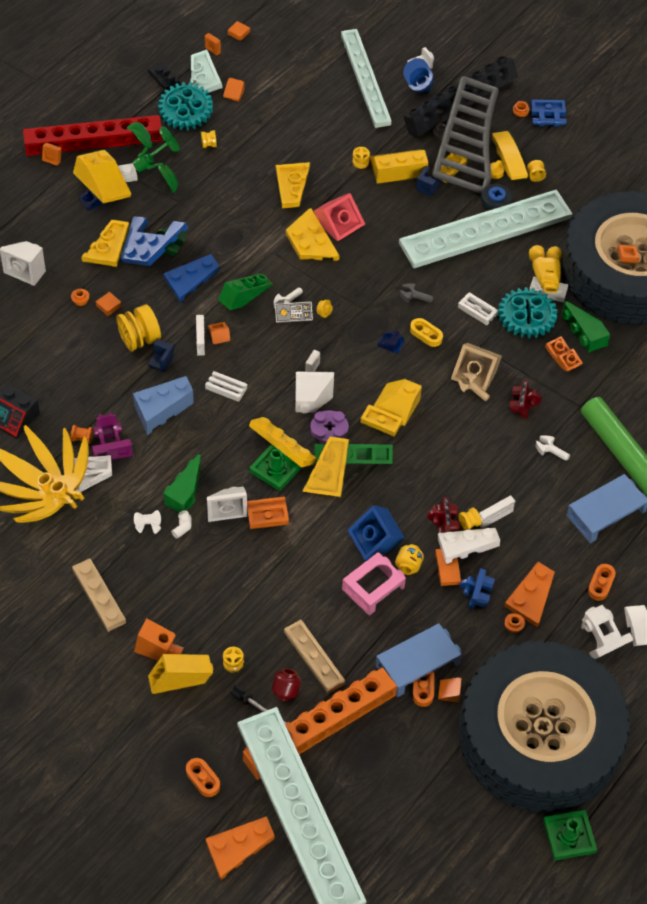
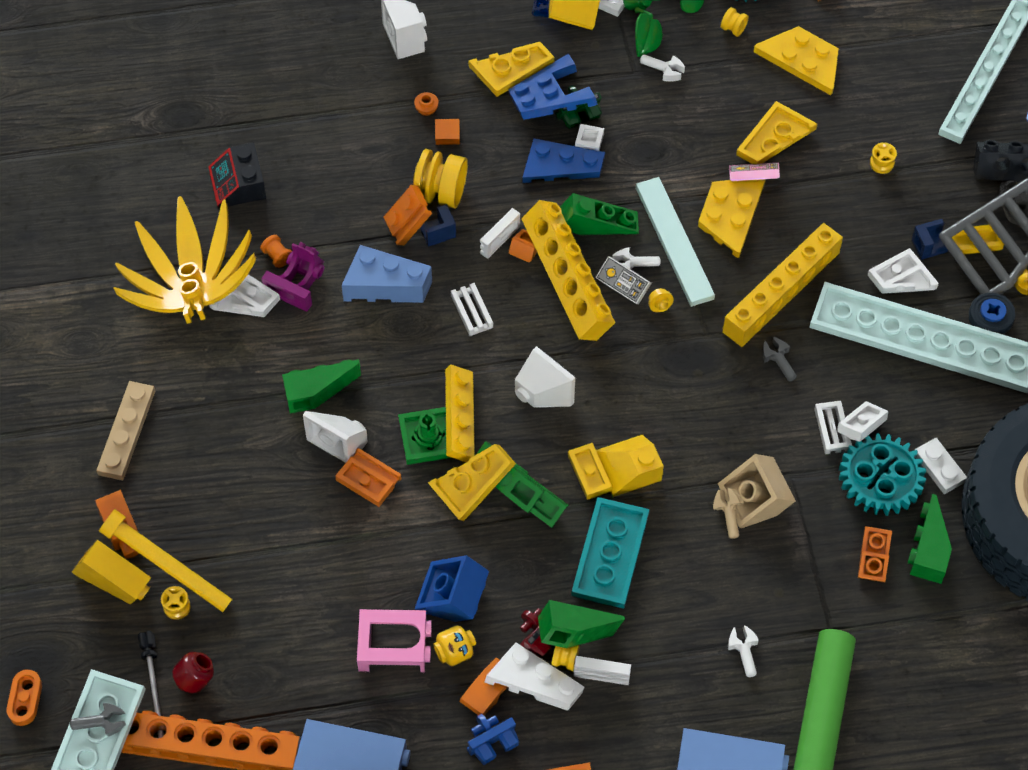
camera: 45 degrees right, 5 degrees up
white piece [134,511,161,534] -> none
white arm [171,510,192,539] -> none
tan tile [284,620,345,694] -> none
white tile [305,350,320,372] -> none
medium lavender plate [311,411,349,444] -> none
coral slope [314,193,365,241] -> none
yellow slope [370,150,428,183] -> none
clear blue slope [377,331,404,353] -> none
yellow plate [410,318,443,347] -> none
dark red hips [510,380,542,418] -> none
yellow piece [529,245,562,293] -> none
none -> dark grey bar [70,703,126,737]
none -> yellow piece [99,509,232,612]
none -> orange plate [384,185,432,245]
none -> yellow brick [522,200,615,341]
none -> green slope [538,600,625,648]
none -> teal plate [571,497,649,609]
none -> white plate [575,124,604,151]
none -> light aqua tile [636,177,715,307]
none -> white bar [640,55,685,81]
none -> yellow brick [723,223,843,347]
none -> bright pink tile [729,163,780,181]
none -> yellow wing [754,26,839,95]
none -> white plate [837,401,888,442]
none -> white wing [868,248,938,294]

